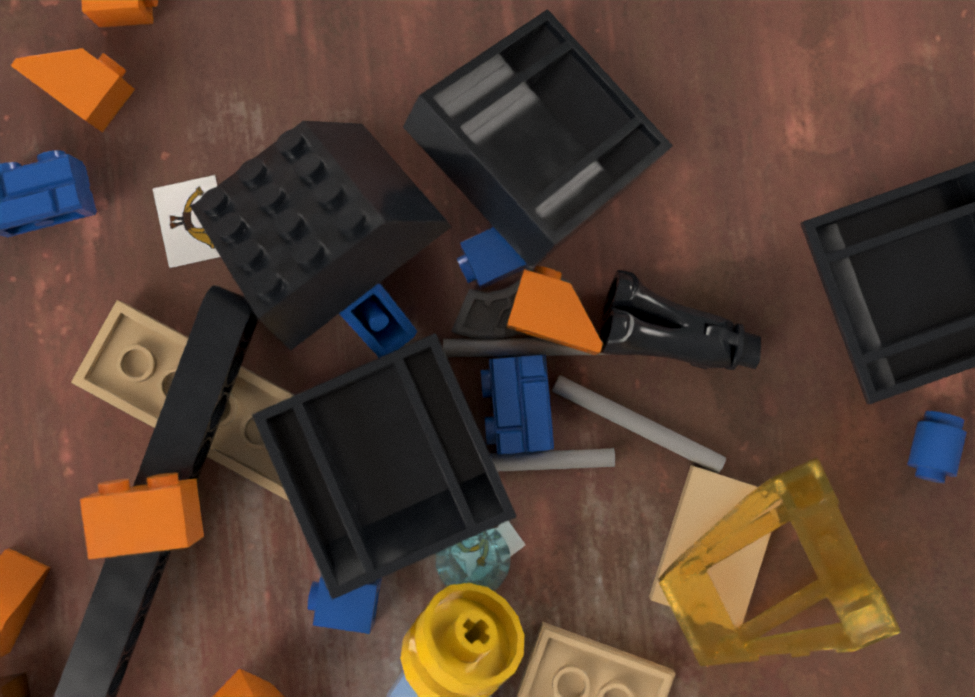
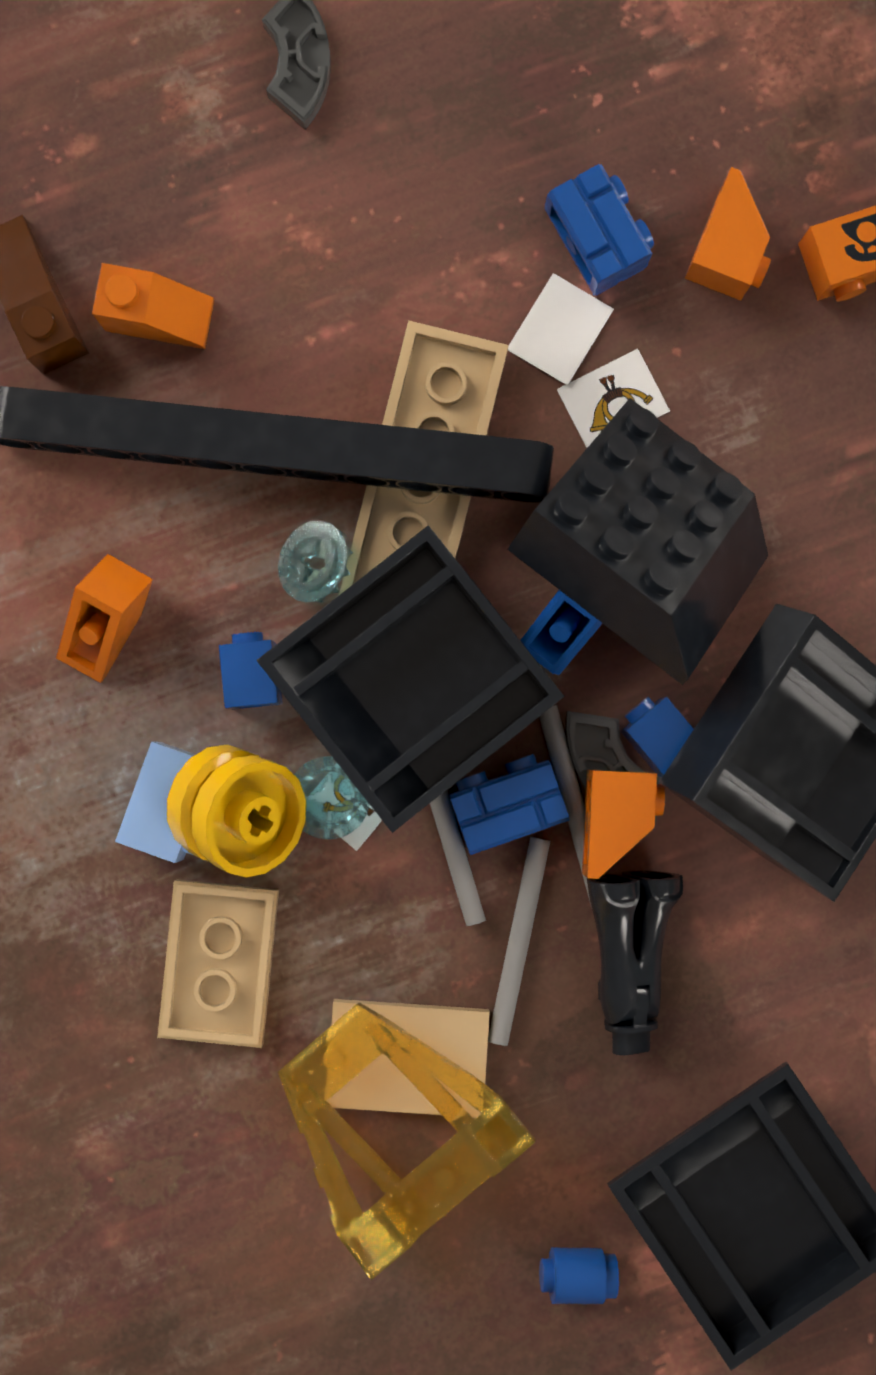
camera: 75 degrees right, 0 degrees up
orange brick [80,473,204,560] -> none
none -> clear light blue gear [278,521,354,603]
none -> white sticker [508,273,614,386]

